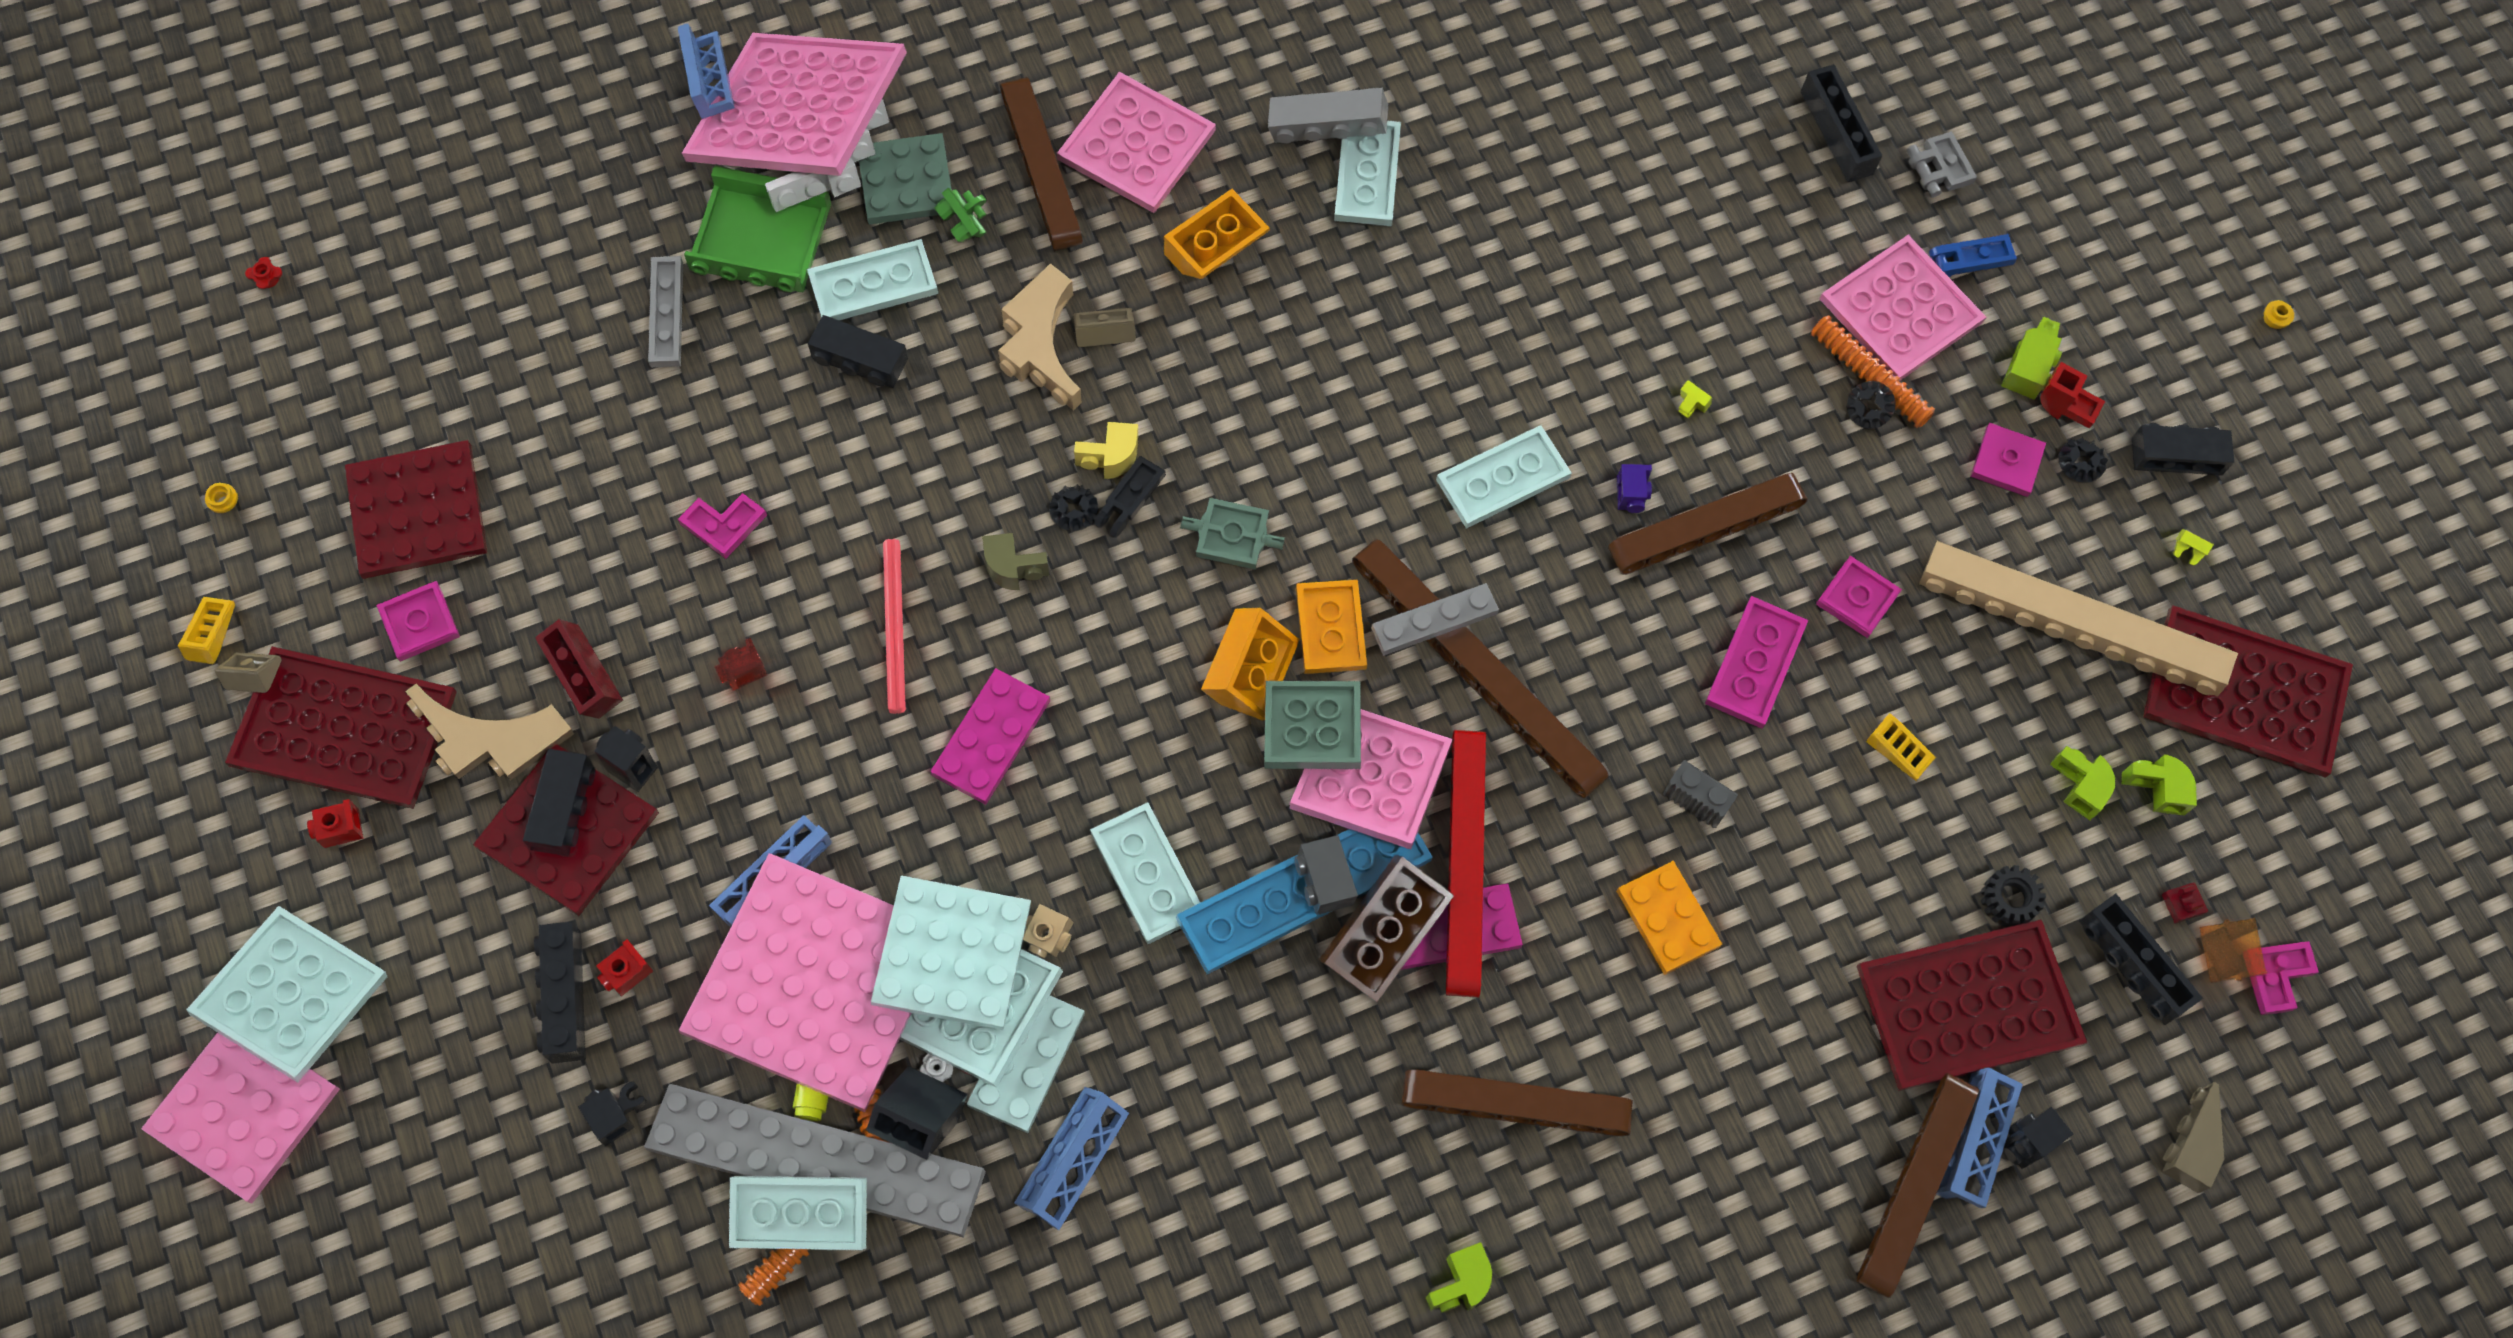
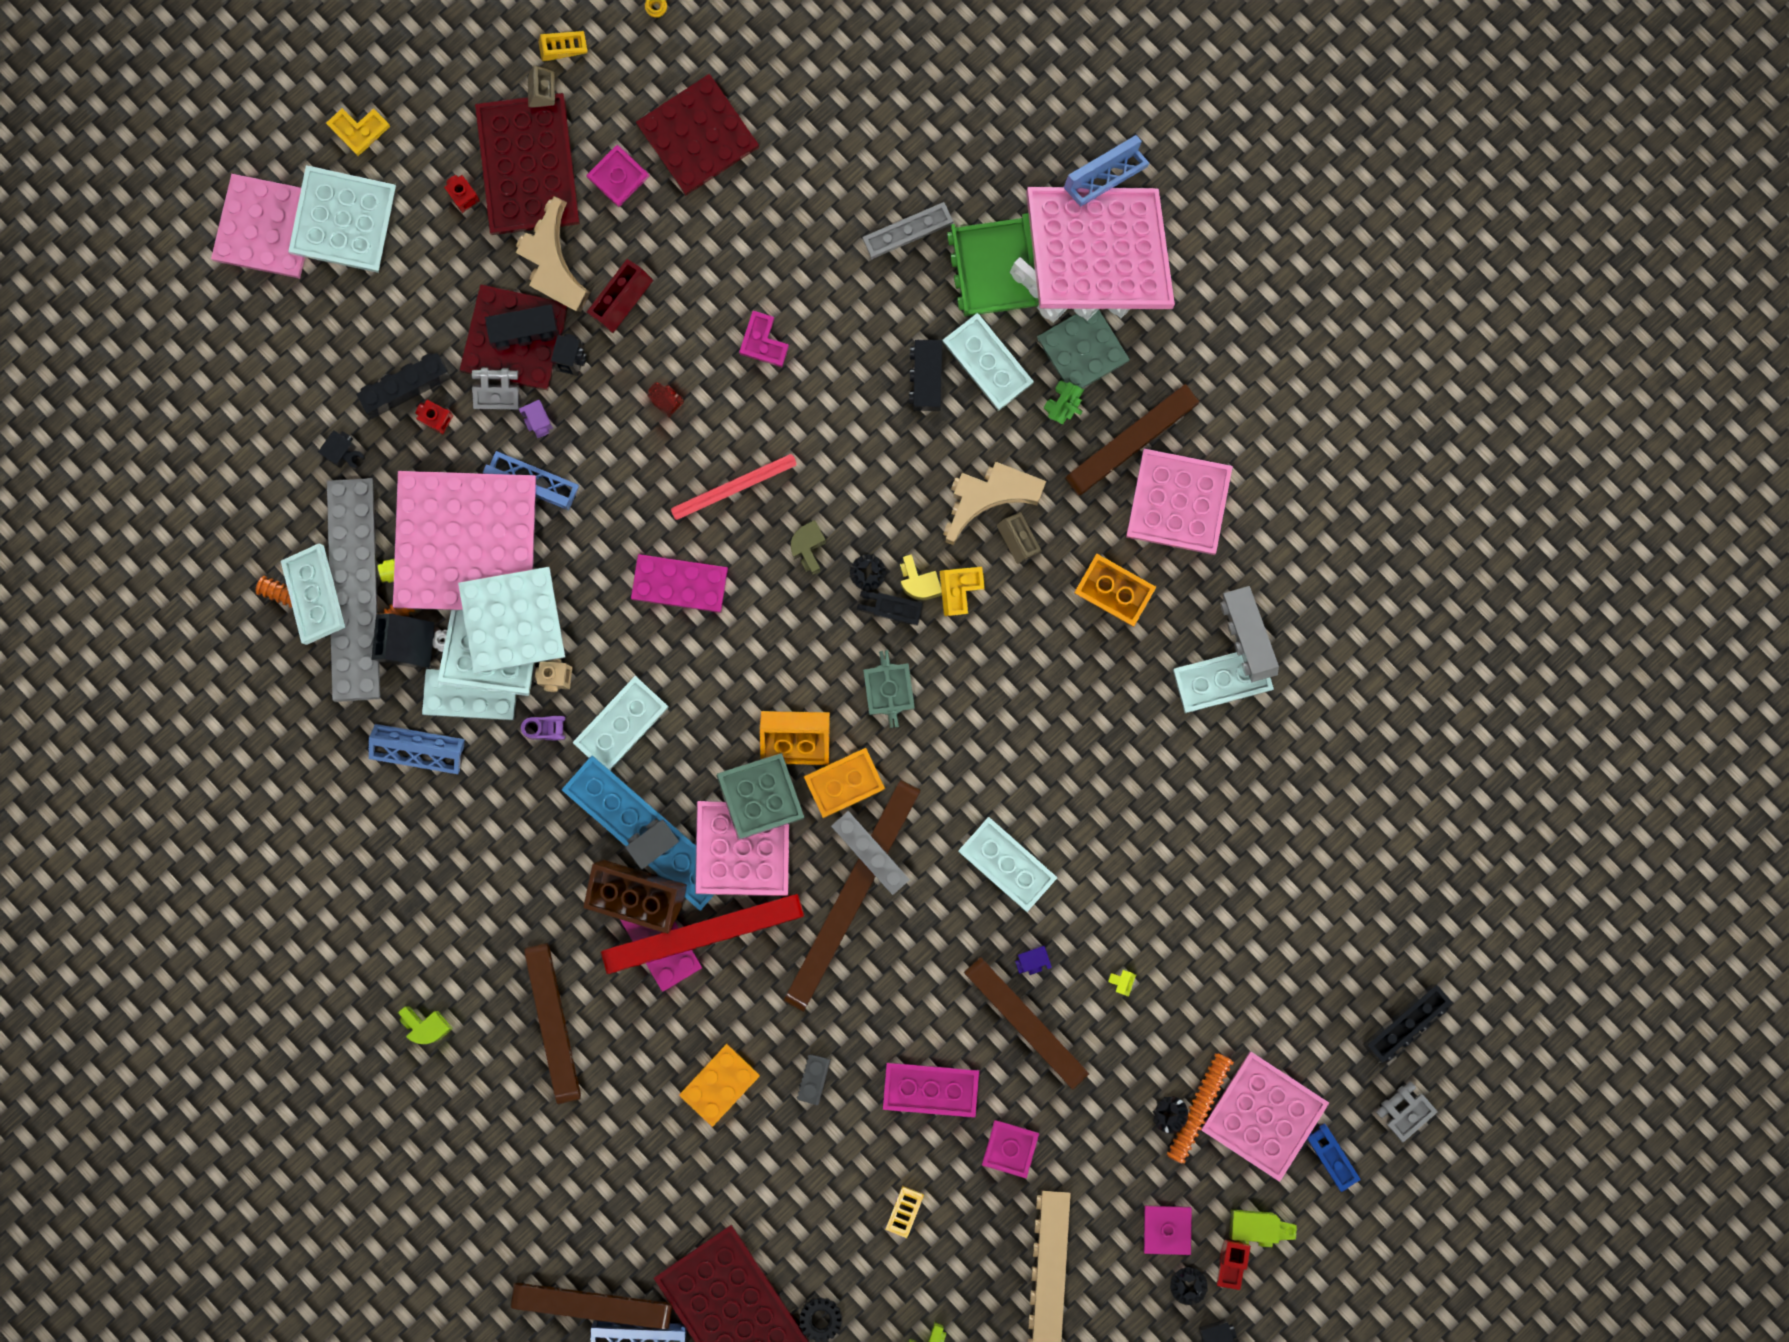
camera: 75 degrees right, 15 degrees up
none -> yellow plate [326,108,390,156]
none -> light grey plate [472,368,520,409]
none -> medium lavender brick [519,400,553,438]
none -> medium lavender piece [521,716,565,741]
none -> yellow plate [940,567,985,616]

